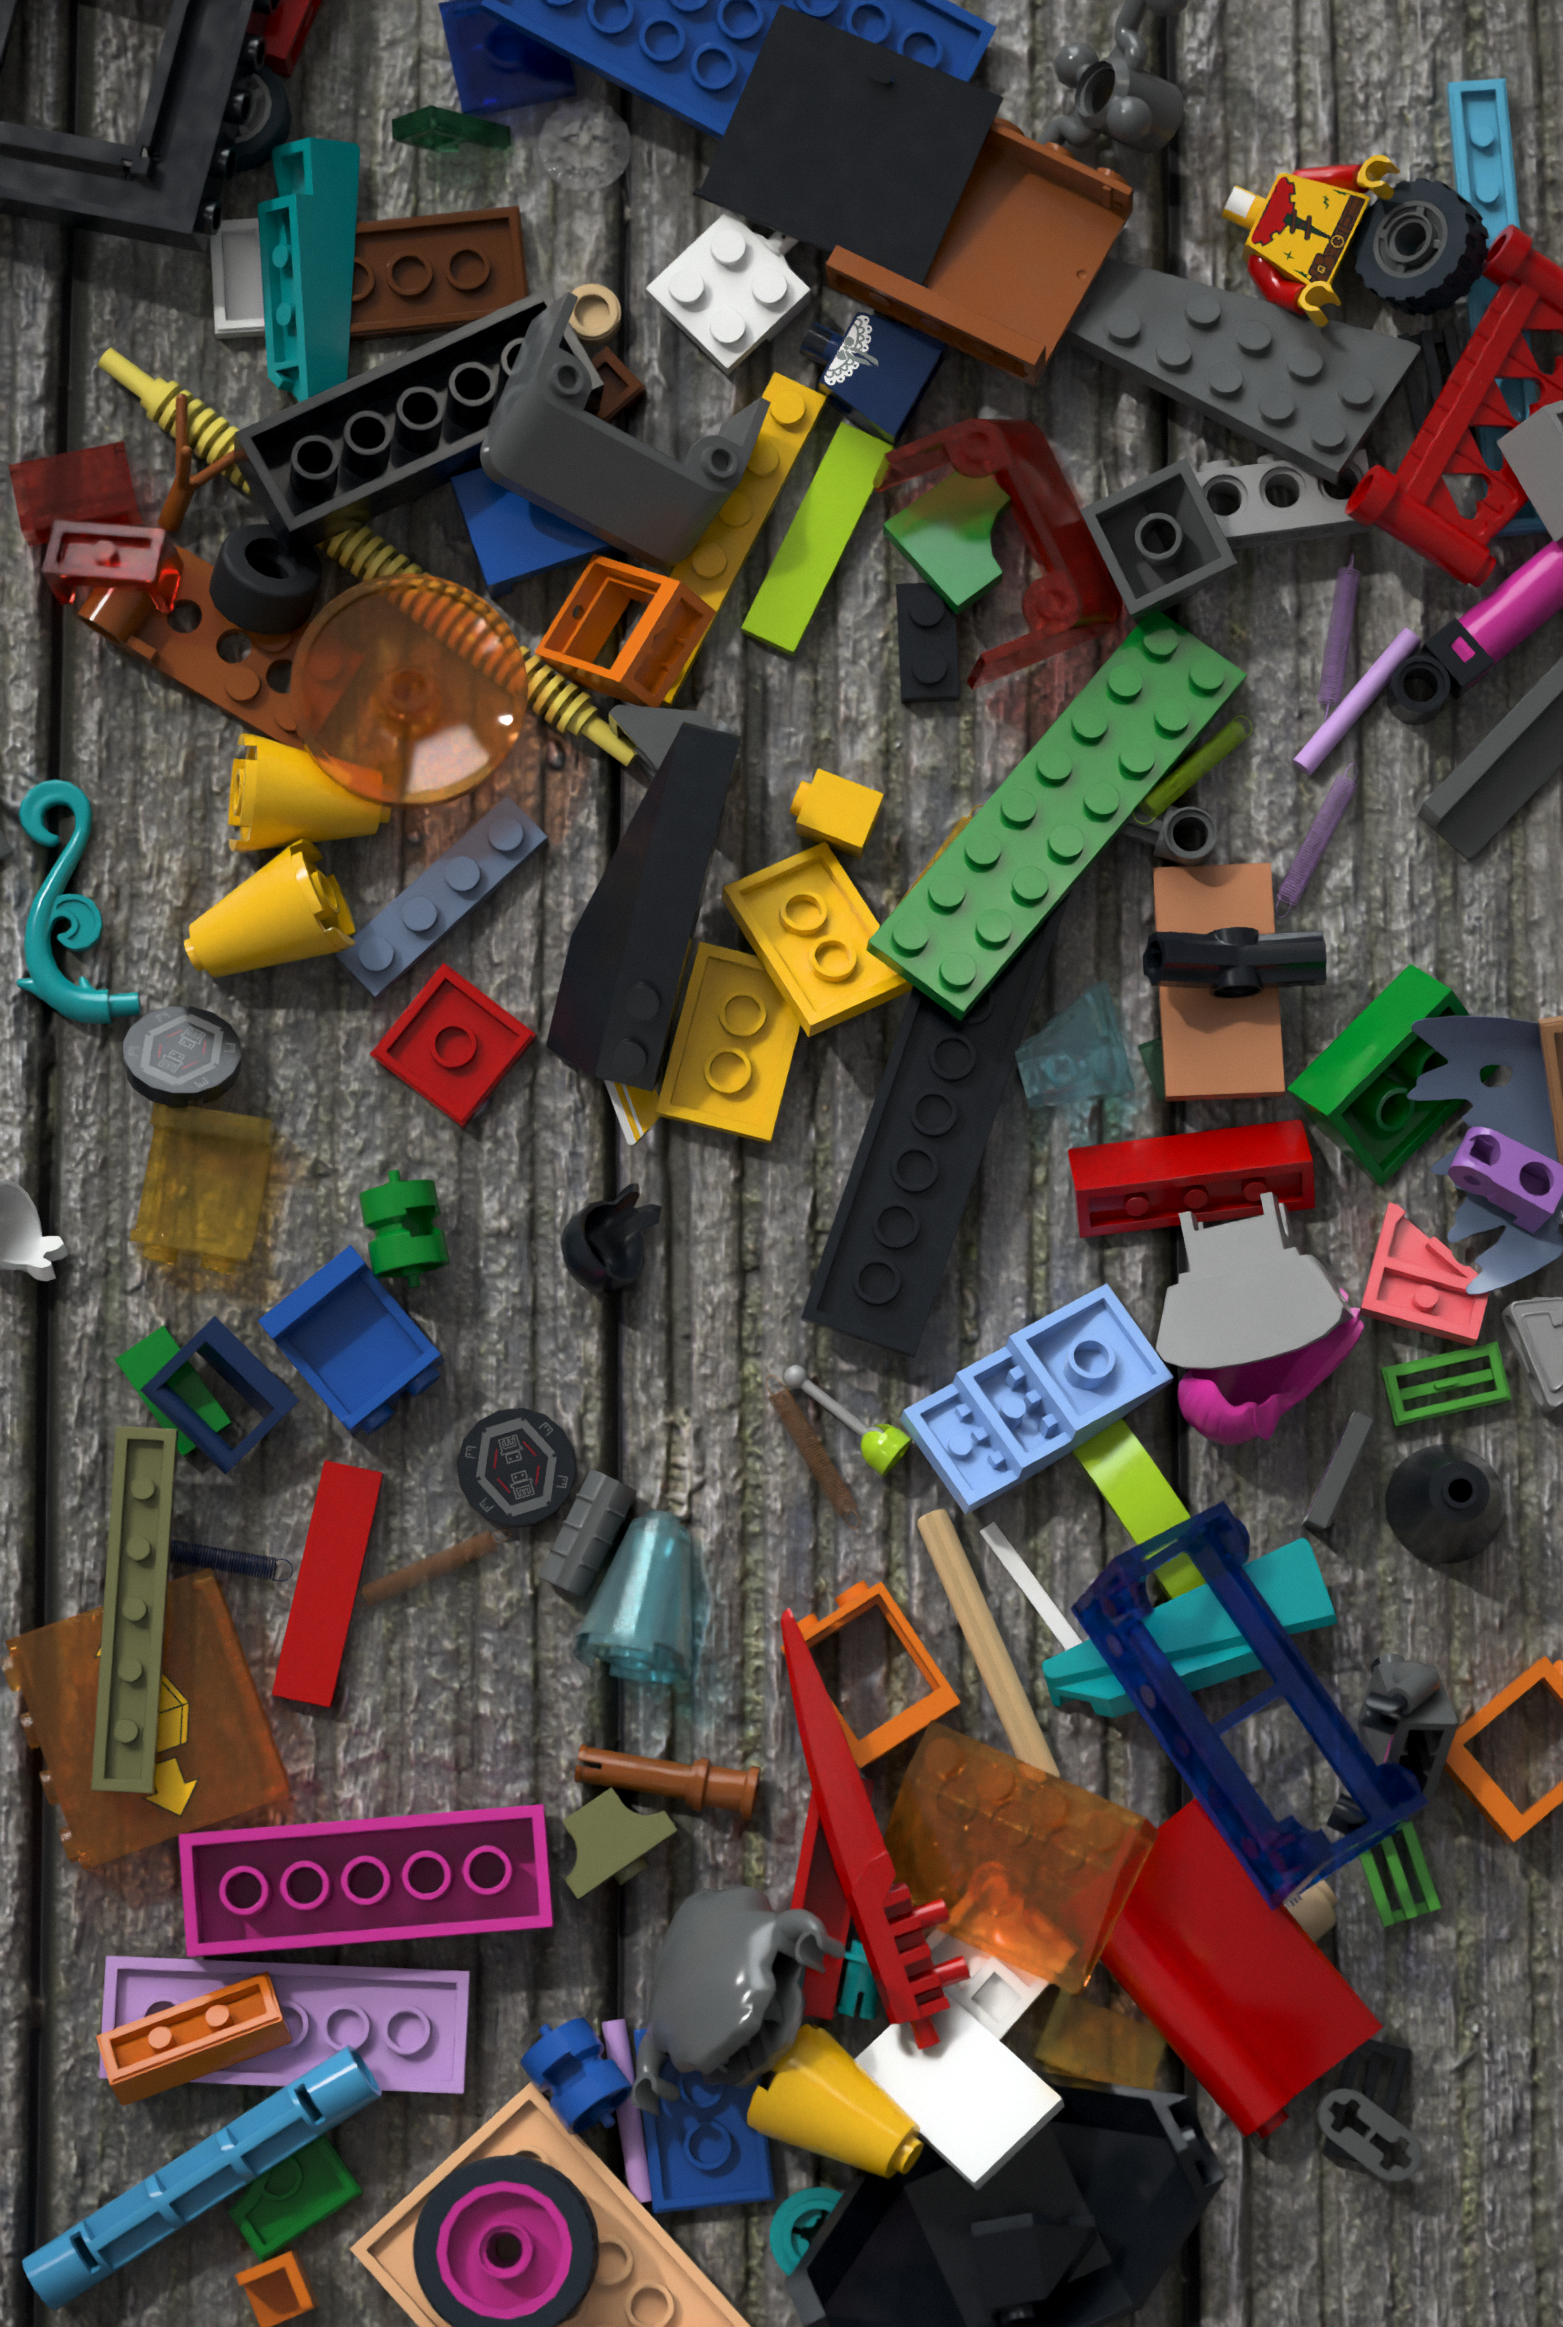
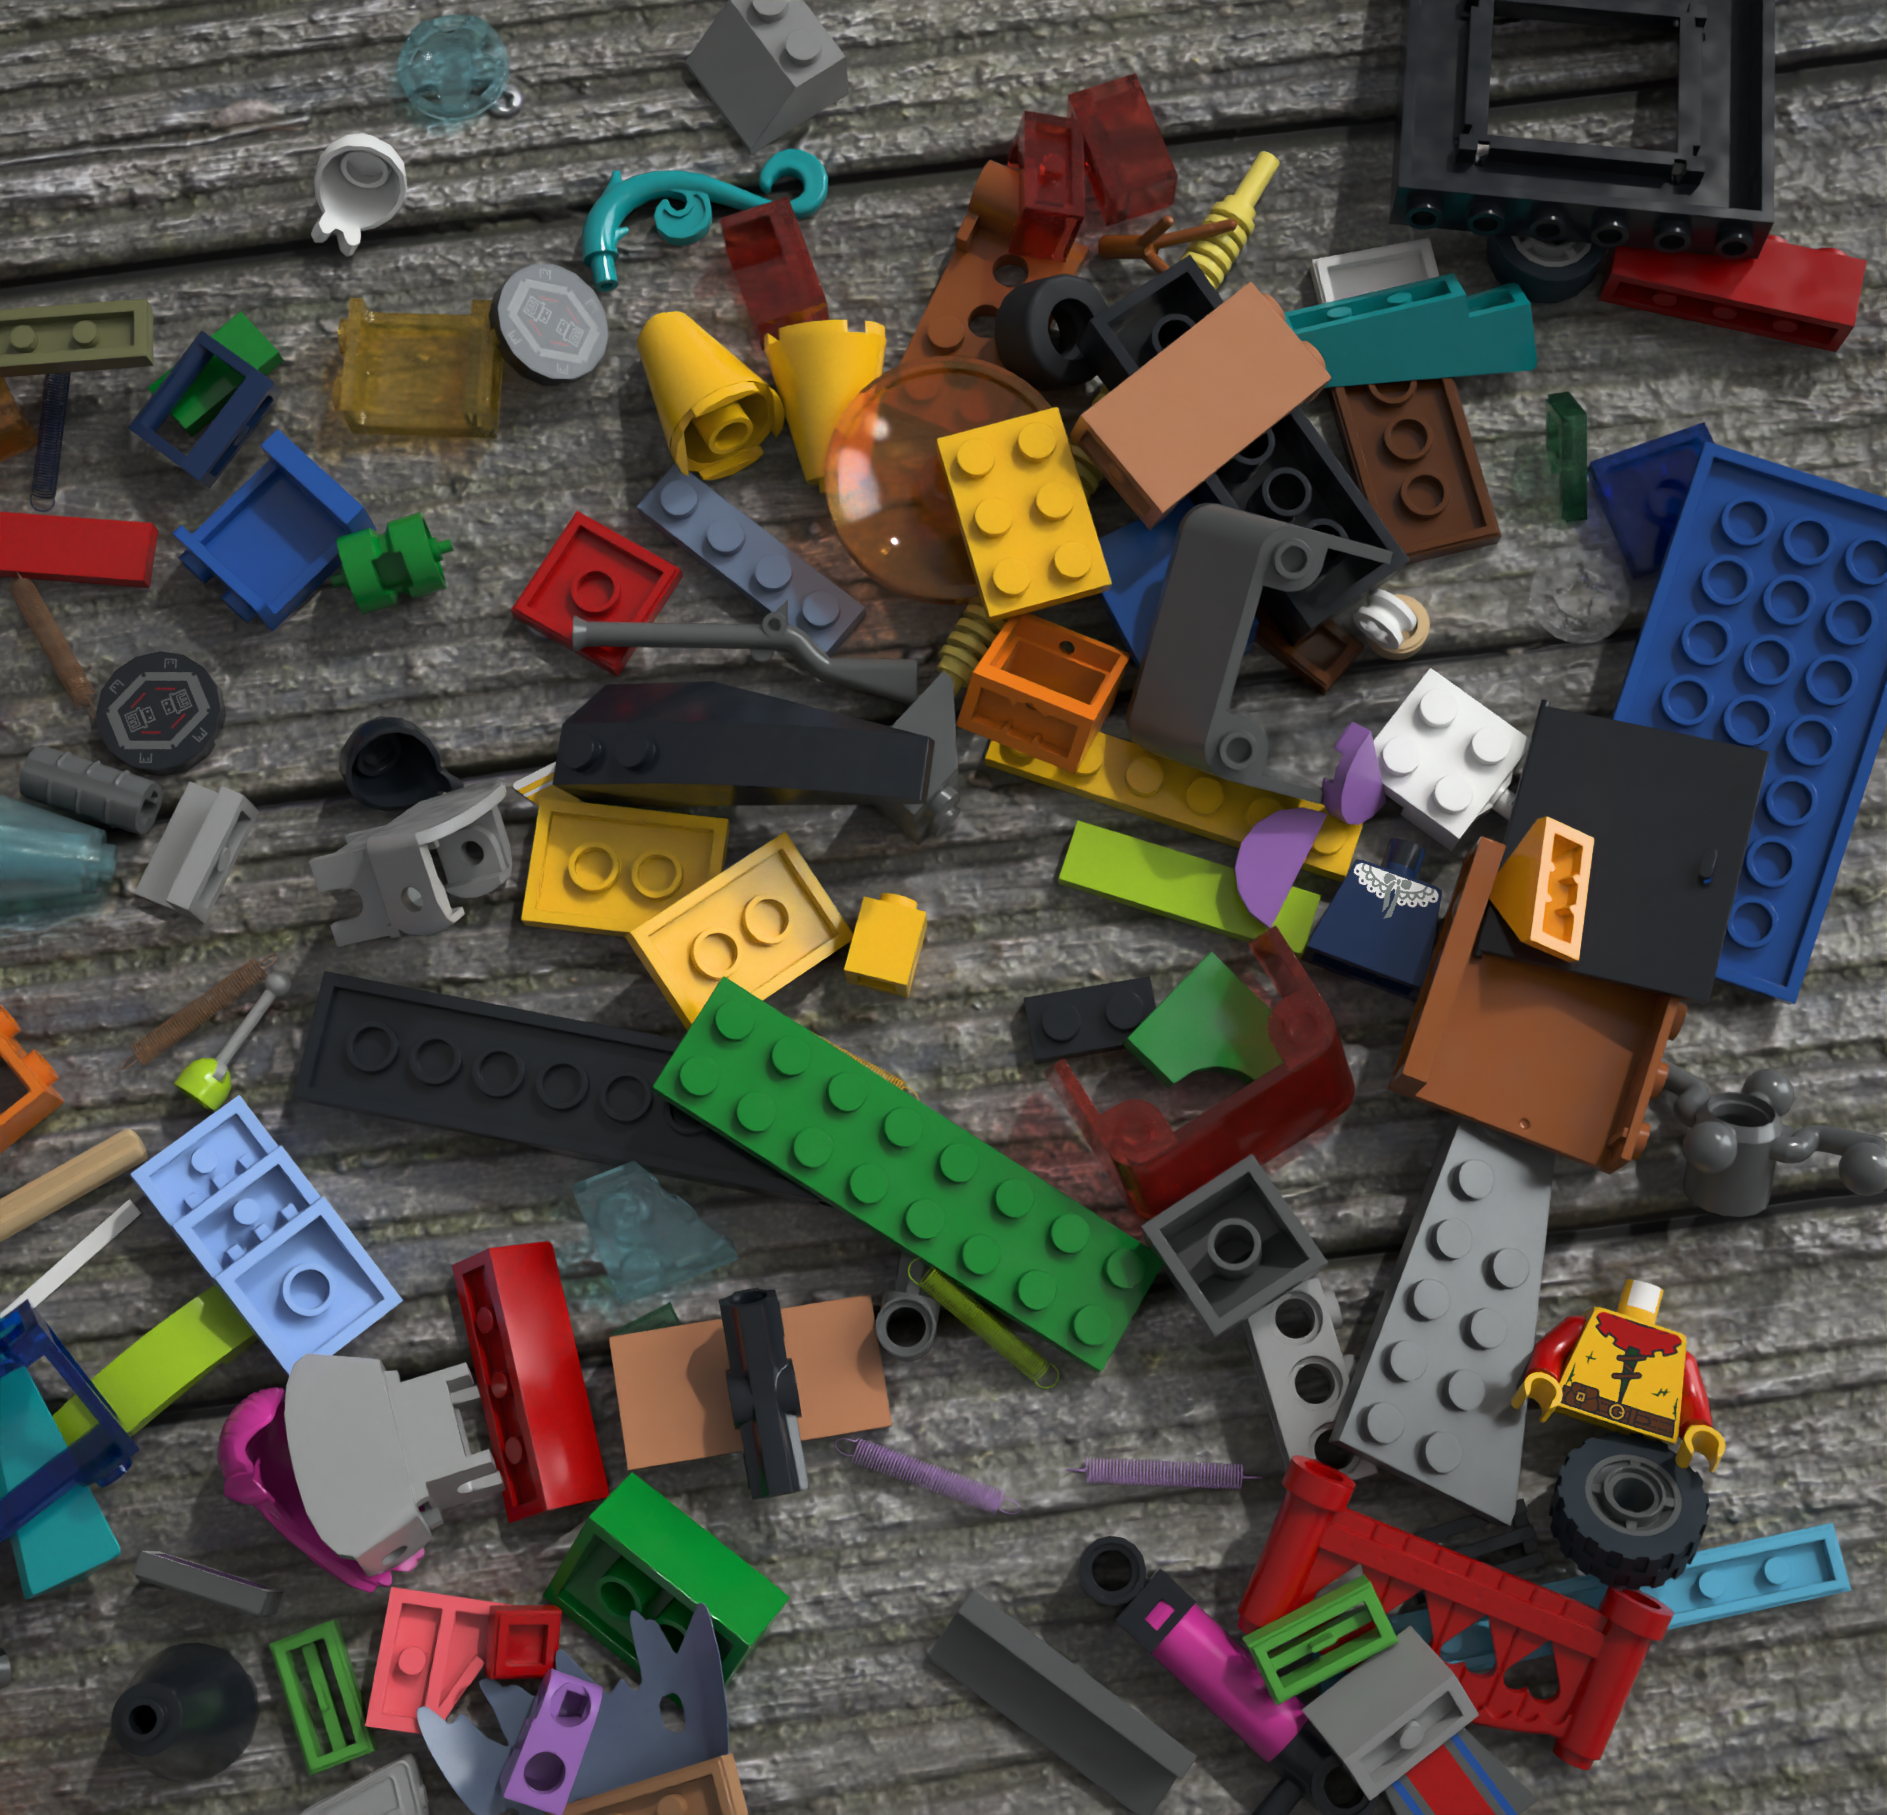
camera: 85 degrees right, 5 degrees down
lavender bar [1293,628,1422,775] -> none
none -> light grey panel [134,781,260,924]
none -> light grey piece [309,778,512,947]
none -> red tile [484,1605,562,1679]
none -> dark grey piece [572,600,917,707]
none -> clear red panel [719,196,829,350]
none -> yellow plate [935,407,1112,624]
none -> nougat panel [1070,281,1332,530]
none -> medium lavender tile [1234,807,1327,930]
none -> bright green tile [1242,1575,1399,1706]
none -> medium lavender tile [1322,721,1387,825]
none -> white bush [1352,588,1417,650]
none -> light orange slope [1489,816,1594,963]

